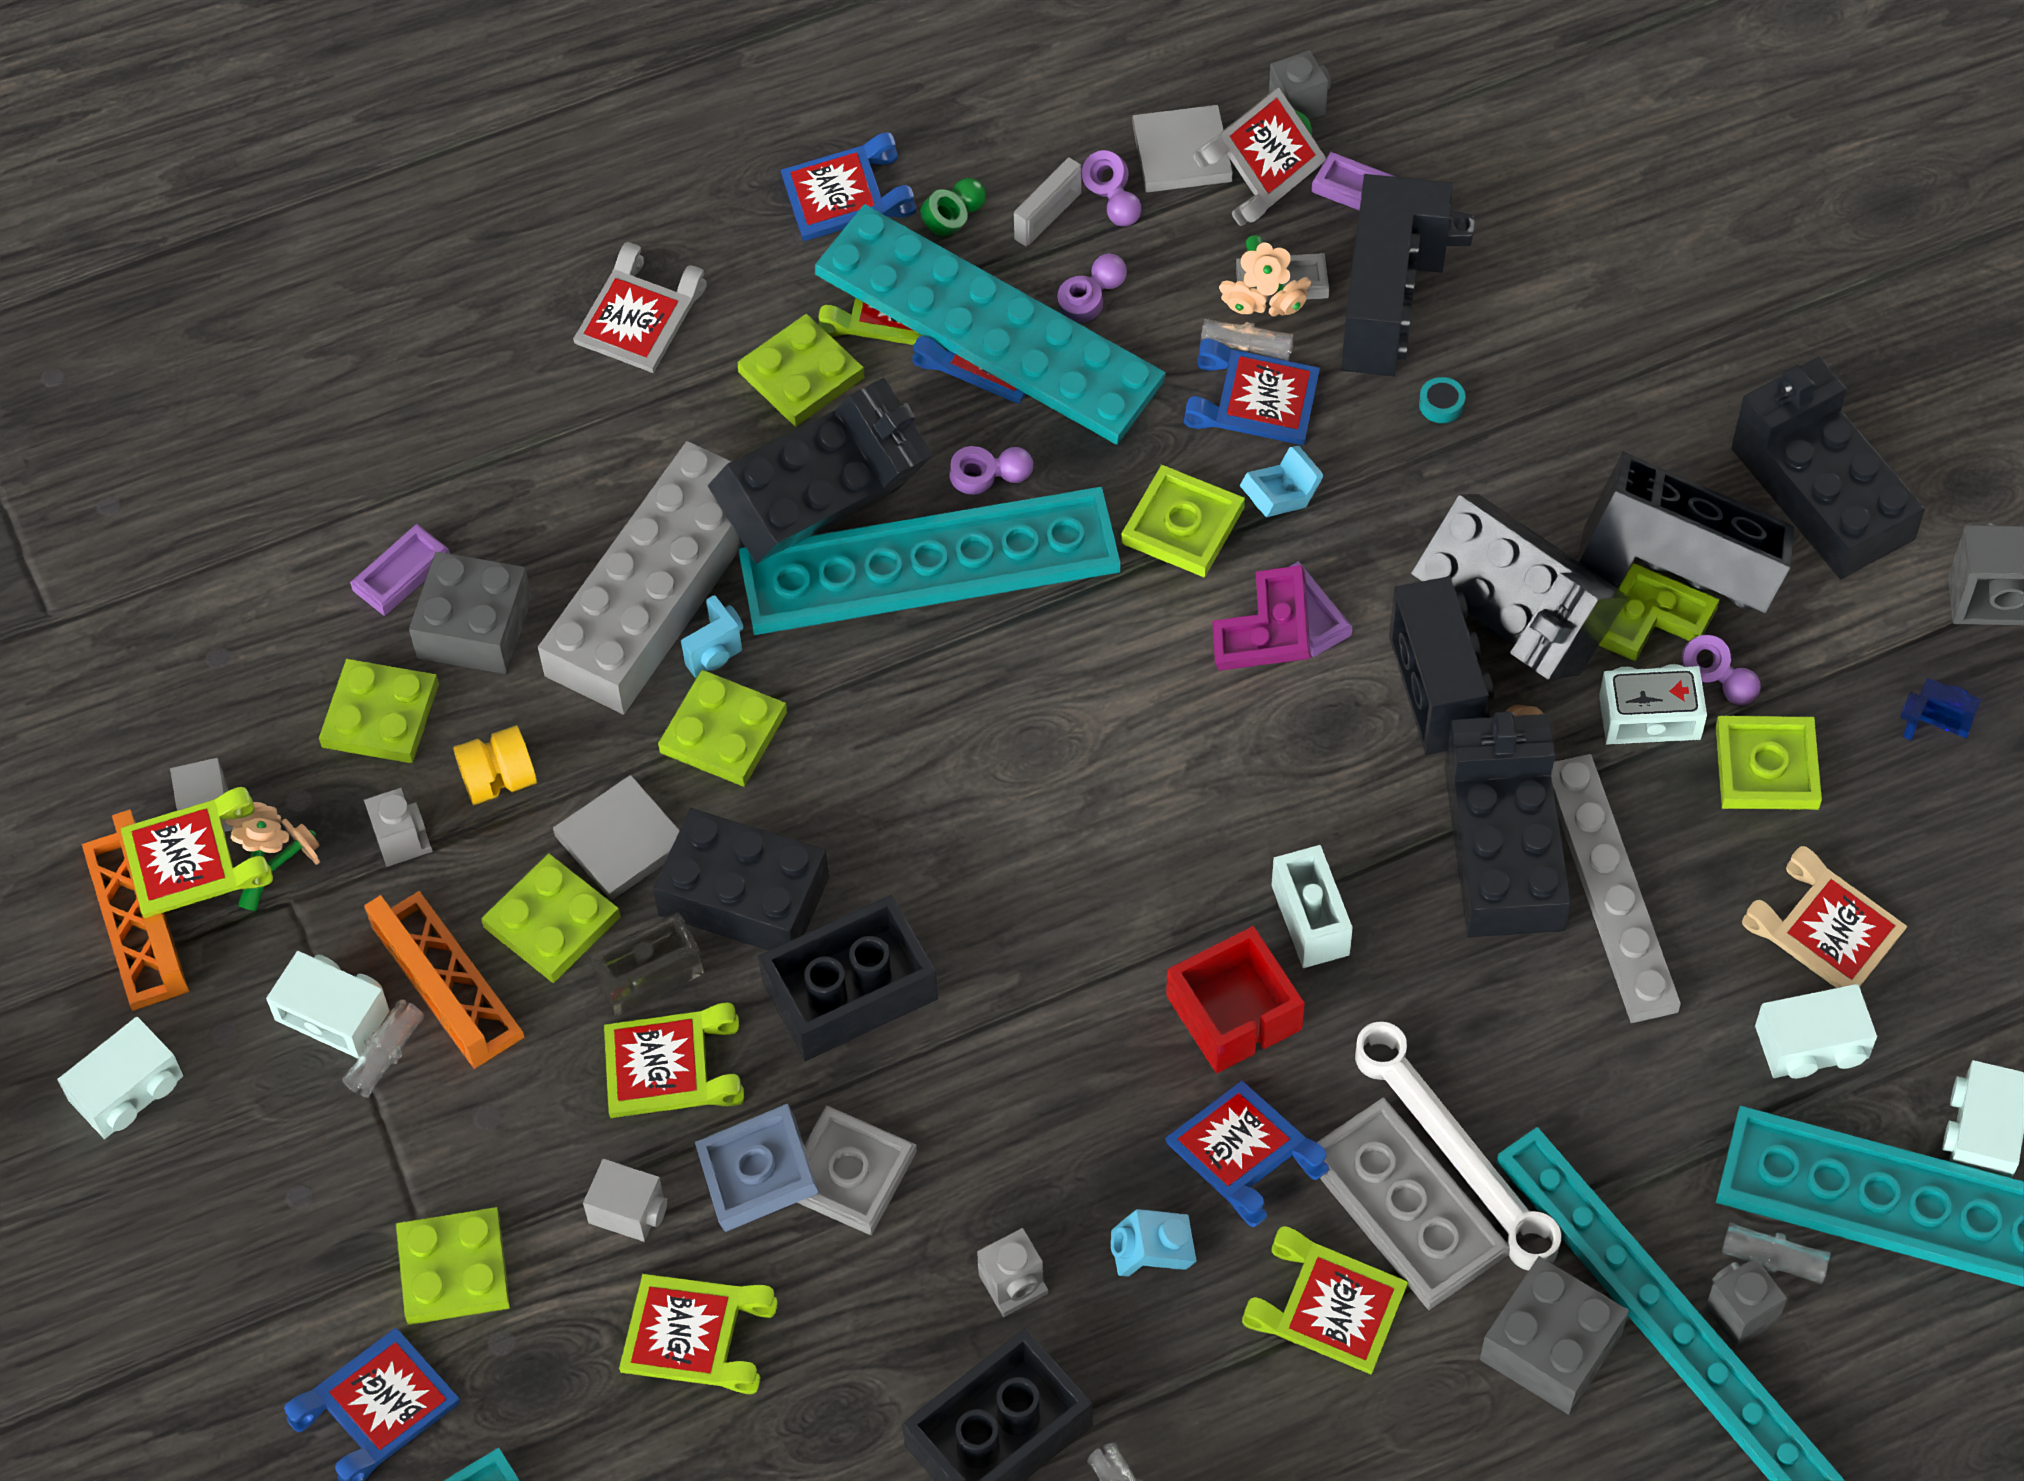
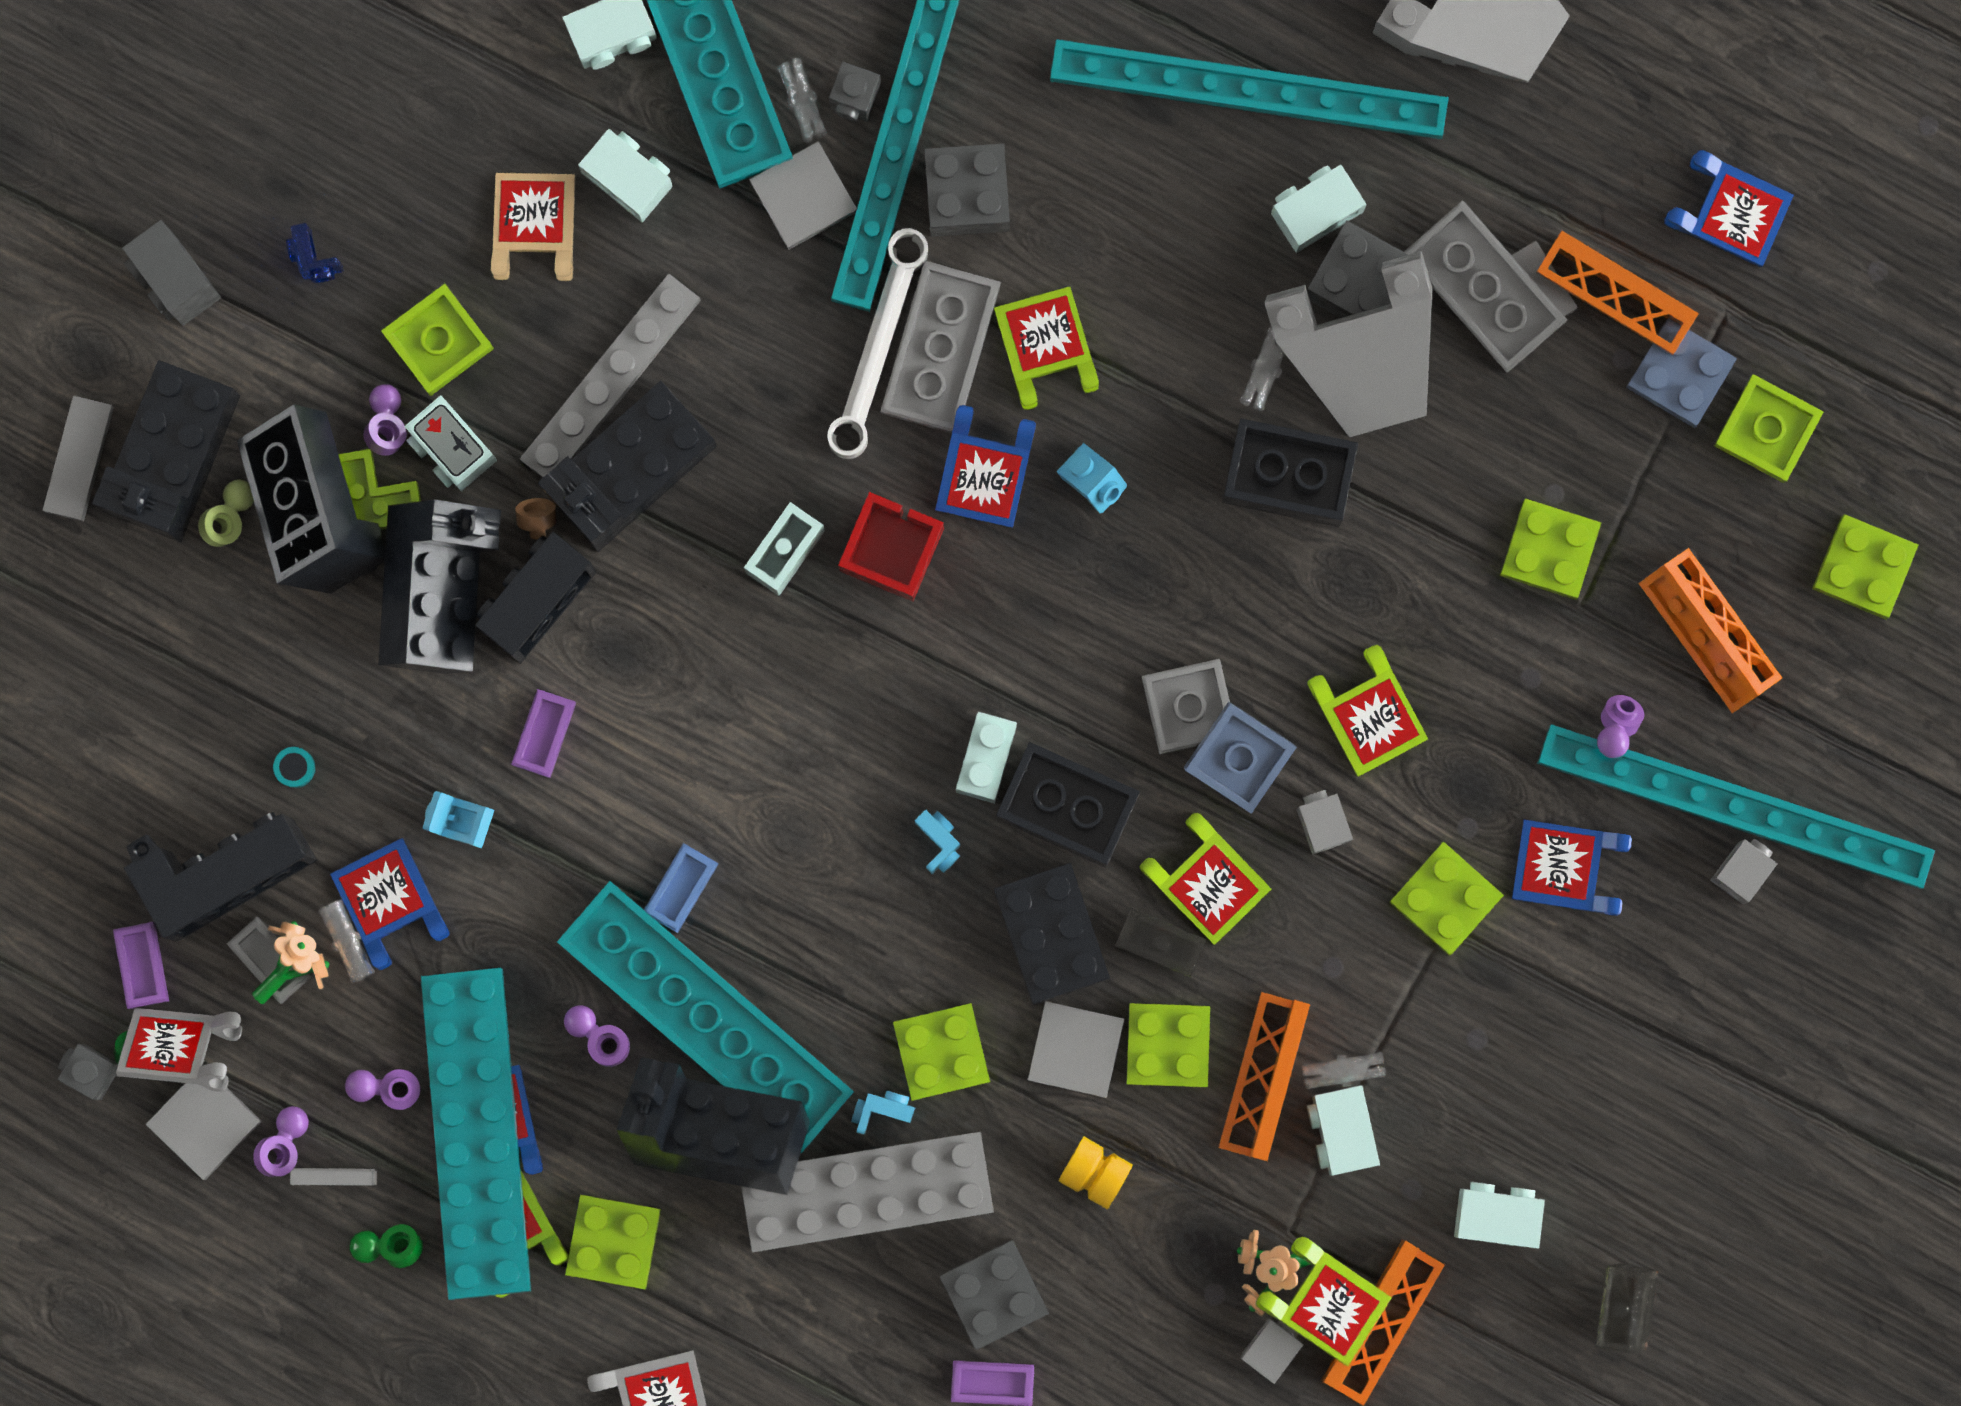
camera: 130 degrees left, 25 degrees up
lime plate [319,659,439,764] -> none
light grey brick [364,788,433,867] -> none
flag [780,132,916,241] -> none
light grey brick [977,1228,1048,1317] -> none
lime plate [1121,465,1245,578] -> none
magenta plate [1212,565,1311,671] -> none
none -> light grey tile [42,396,114,522]
none -> yellowish green plate [198,480,254,547]
none -> medium blue tile [644,843,718,933]
none -> light grey tile [749,141,857,250]
none -> medium azure bracket [914,810,960,874]
none -> light aqua brick [956,712,1017,804]

